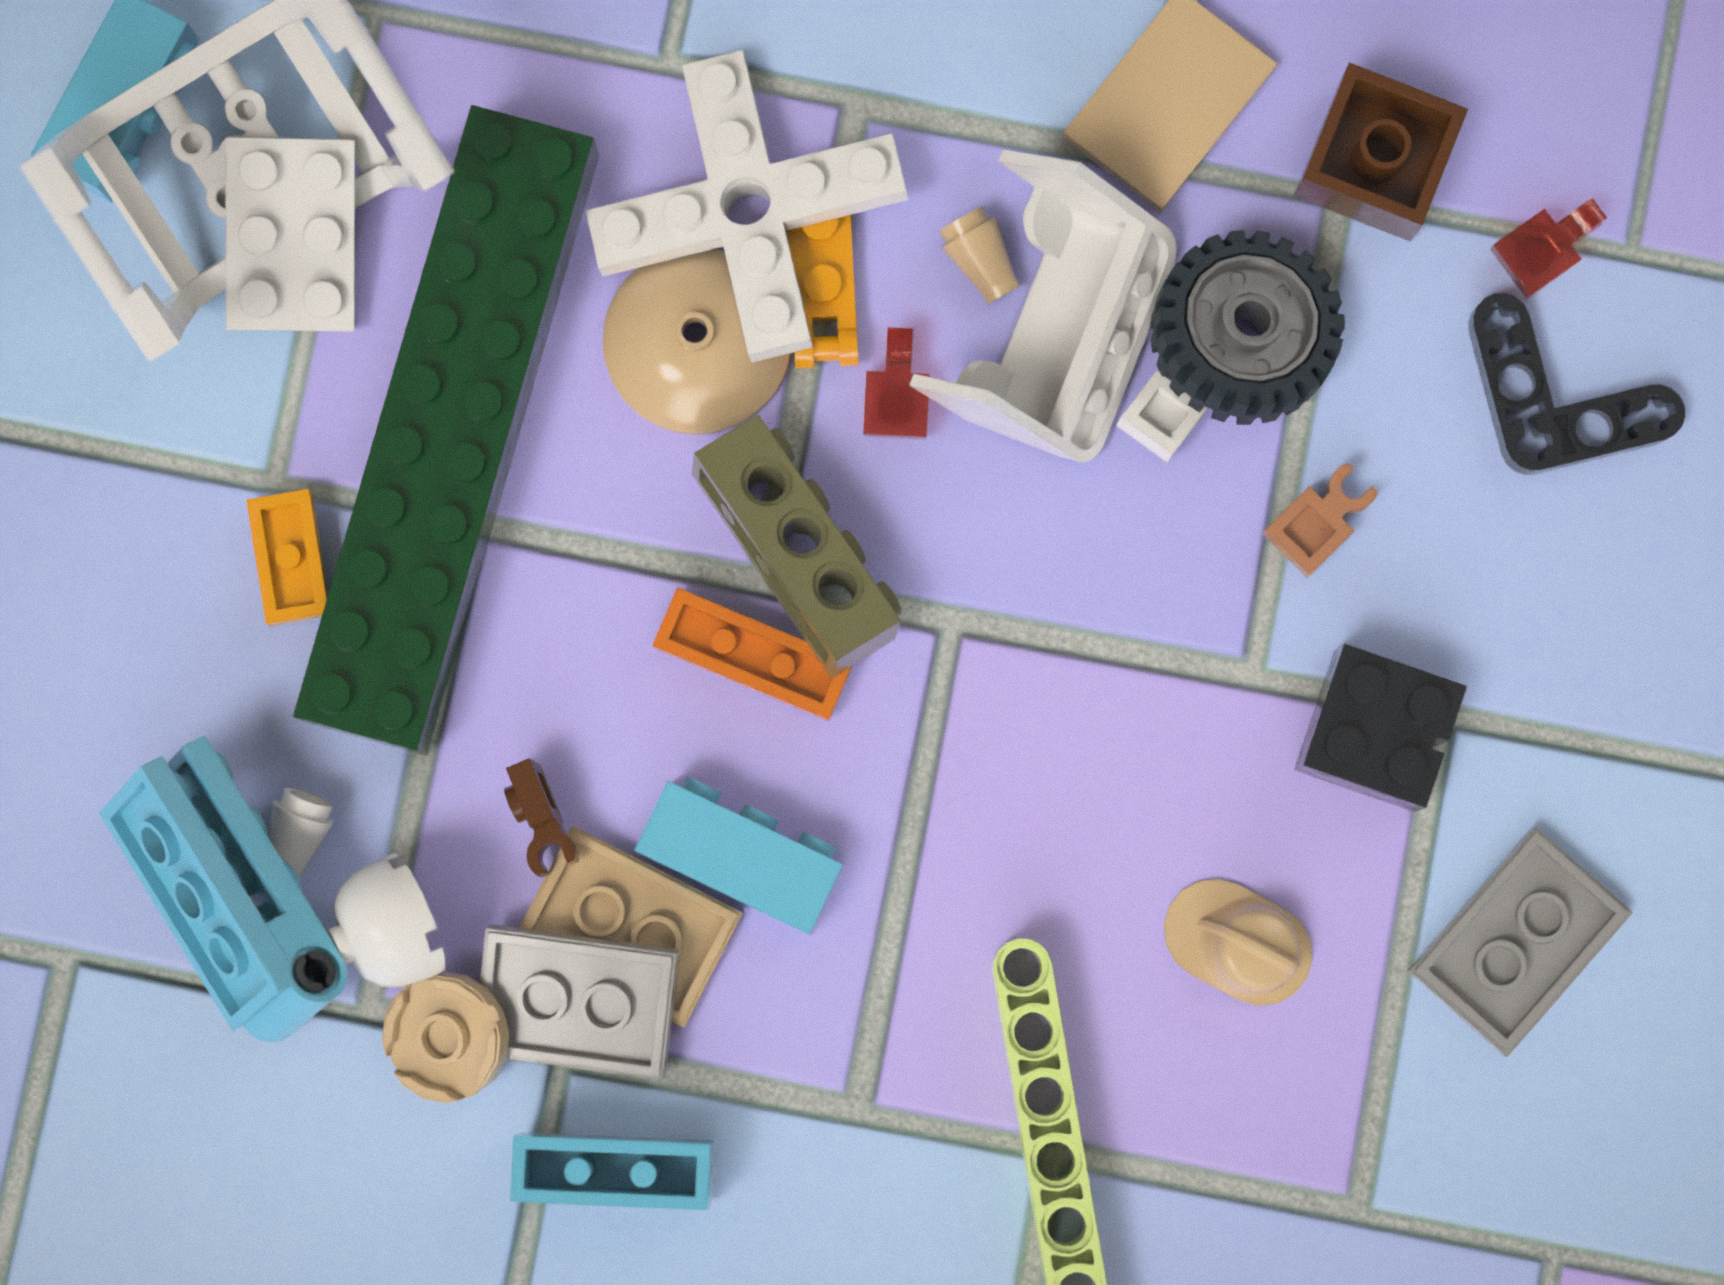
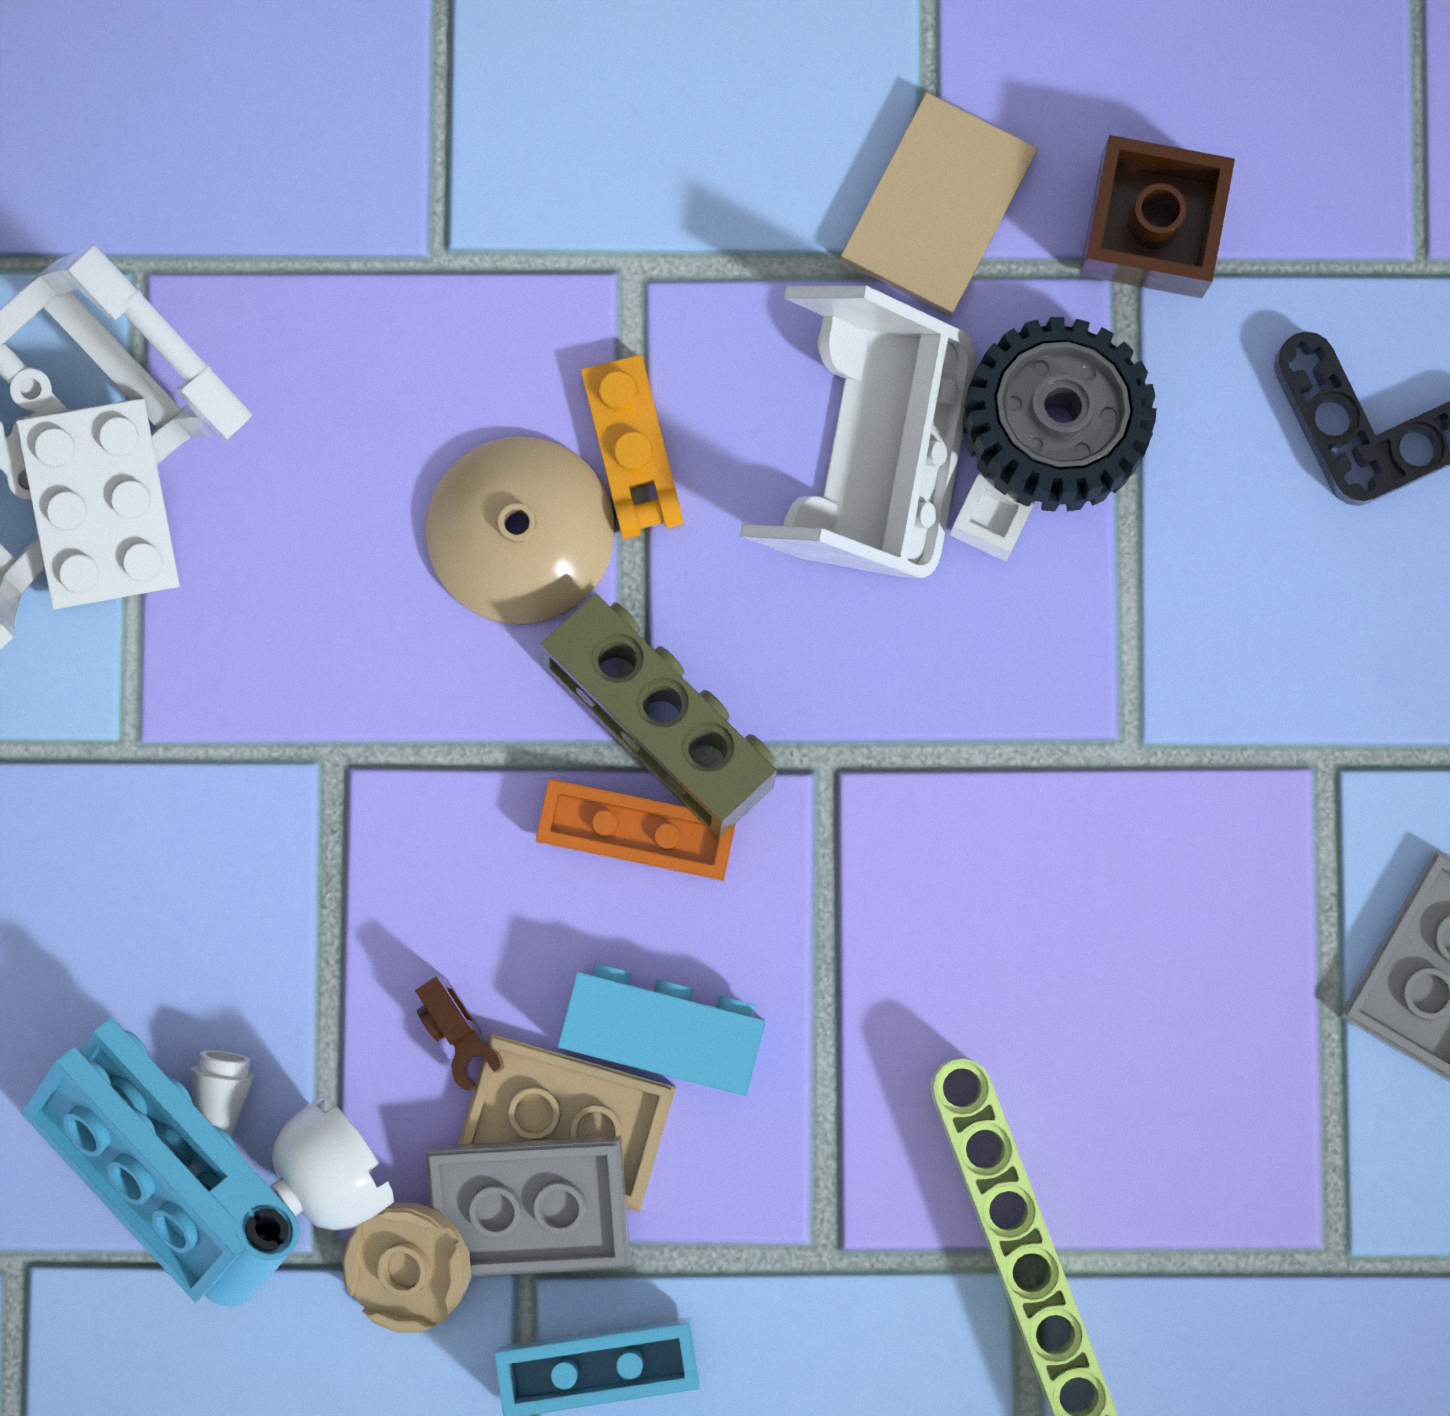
camera: 10 degrees left, 0 degrees up
light orange plate [246,489,329,627] -> none
dark green brick [293,105,600,756] -> none
white piece [586,50,909,363] -> none
clear red plate [863,327,930,440] -> none
tan cone [938,206,1020,304] -> none
tan piece [1164,879,1312,1006] -> none
nougat plate [1262,463,1378,578] -> none
black piece [1294,643,1467,812] -> none
clear red plate [1490,198,1607,300] -> none

